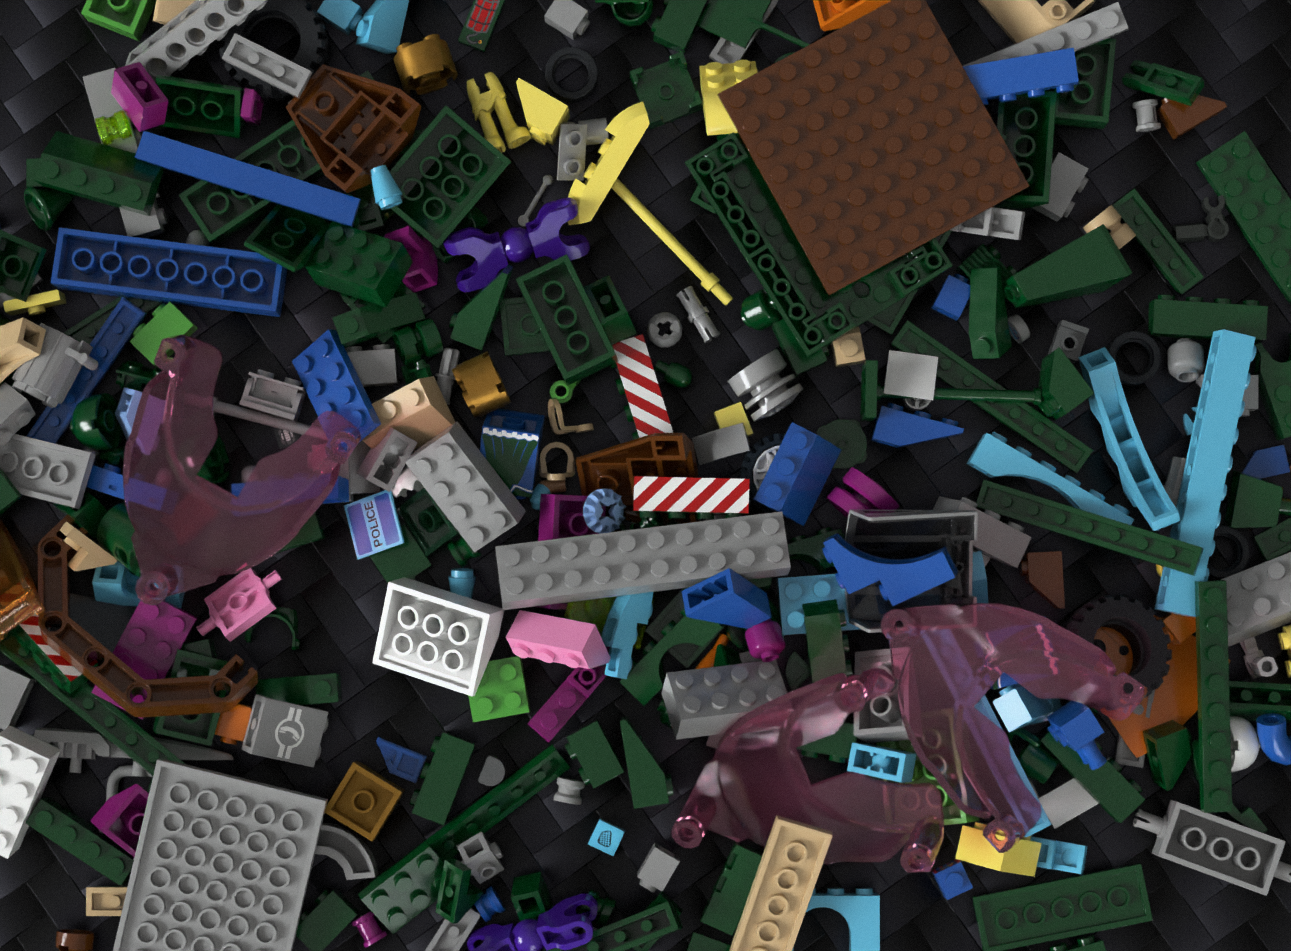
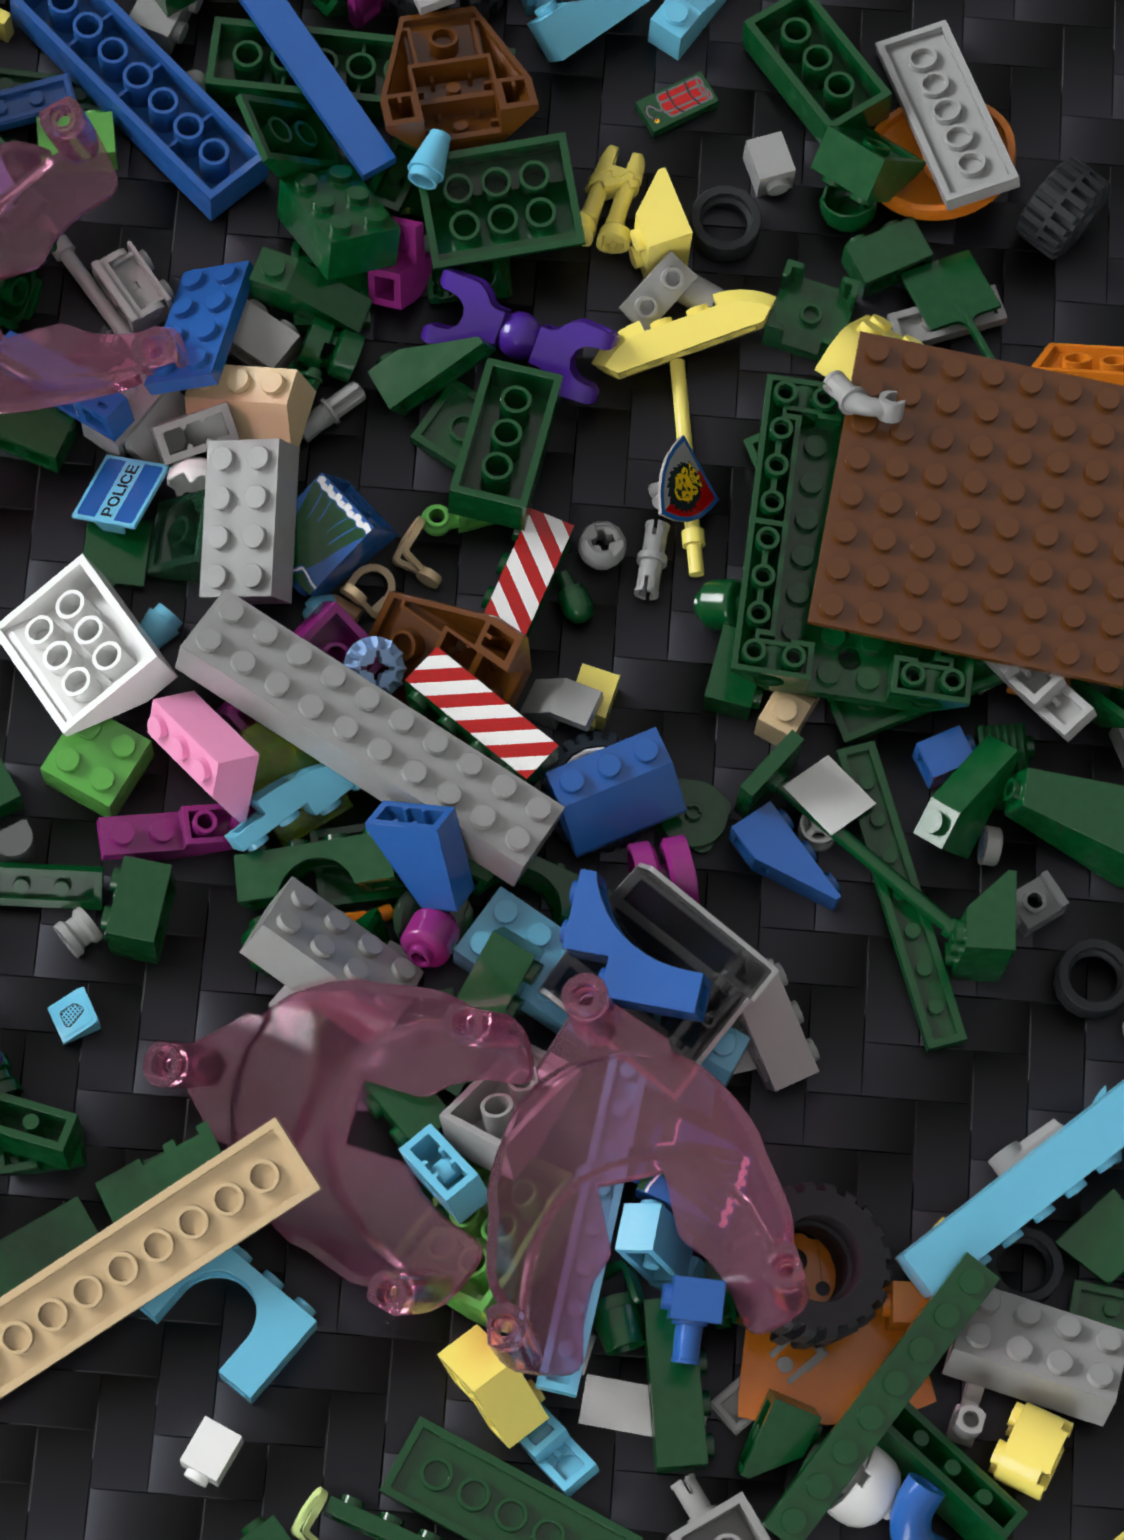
camera: 30 degrees right, 15 degrees down
pearl gold brick [394,34,458,95] -> none
dark green wheel [447,536,482,567] -> none
pearl gold brick [452,351,511,418] -> none
light grey hinge [518,175,553,227] -> none
dark green brick [583,275,637,345] -> none
dark green slope [620,716,674,809] -> none
light grey brick [637,843,680,892] -> none
light grey wheel [728,349,803,422] -> none
blue brick [932,859,973,900] -> none
medium azure arch [966,432,1134,525] -> none
dark green plate [976,480,1204,576] -> none
reddish brown slope [1020,551,1065,609] -> none
medium azure arch [1078,347,1181,531] -> none
none -> shield [648,435,719,522]
none -> light grey piece [823,370,906,424]

